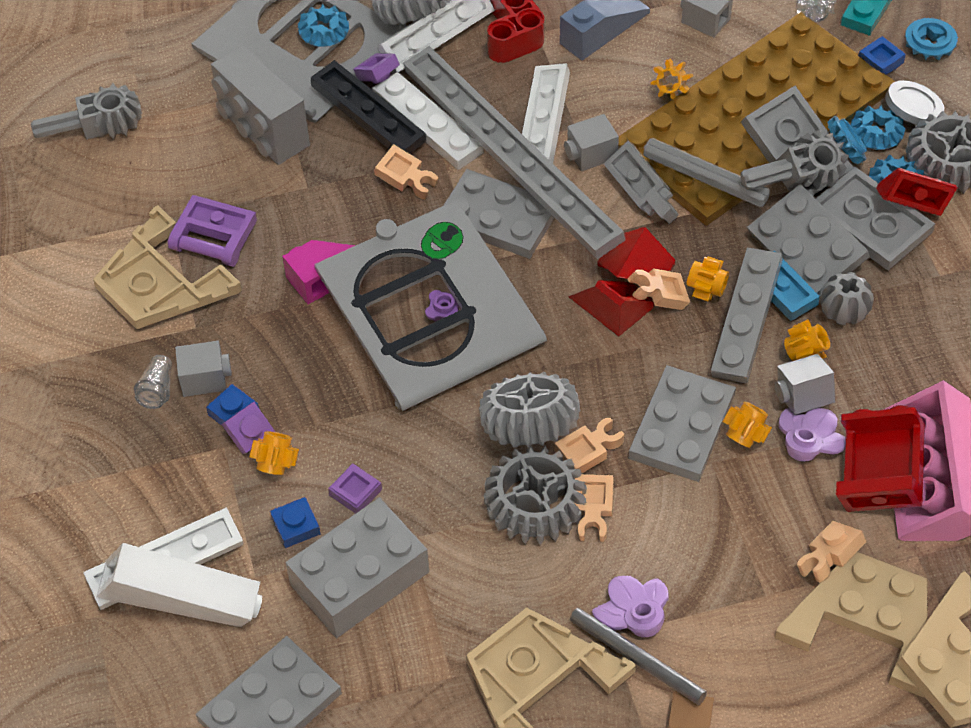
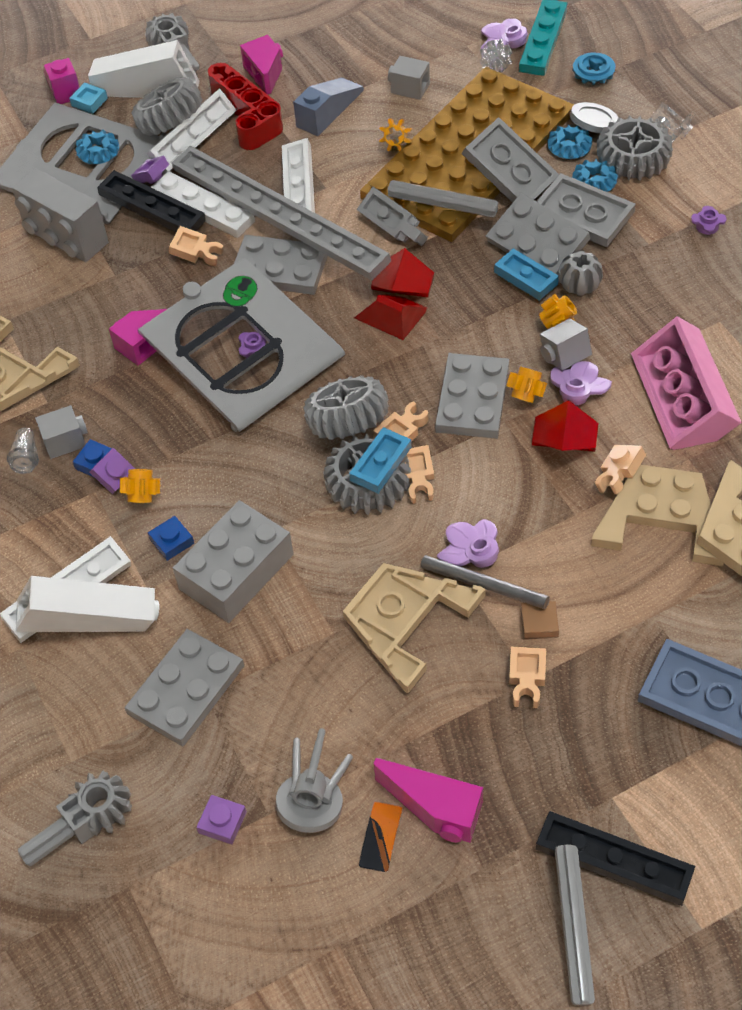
camera: 10 degrees left, 0 degrees up
medium lavender plate [168,195,257,267] -> none
medium lavender tile [328,463,382,514] -> none
light grey brick [564,114,619,171] -> none
light nougat plate [628,269,690,310] -> none
light orange gear [687,256,729,302] -> none
light grey plate [711,247,783,384] -> none
light grey gear [741,129,849,191] -> none
dark azure gear [828,116,867,164] -> none
red panel [836,405,925,512] -> none
blue plate [858,36,906,75] -> none
red slope [876,168,958,216] -> none
none -> dark azure plate [349,427,412,494]
none -> red slope [532,400,599,452]

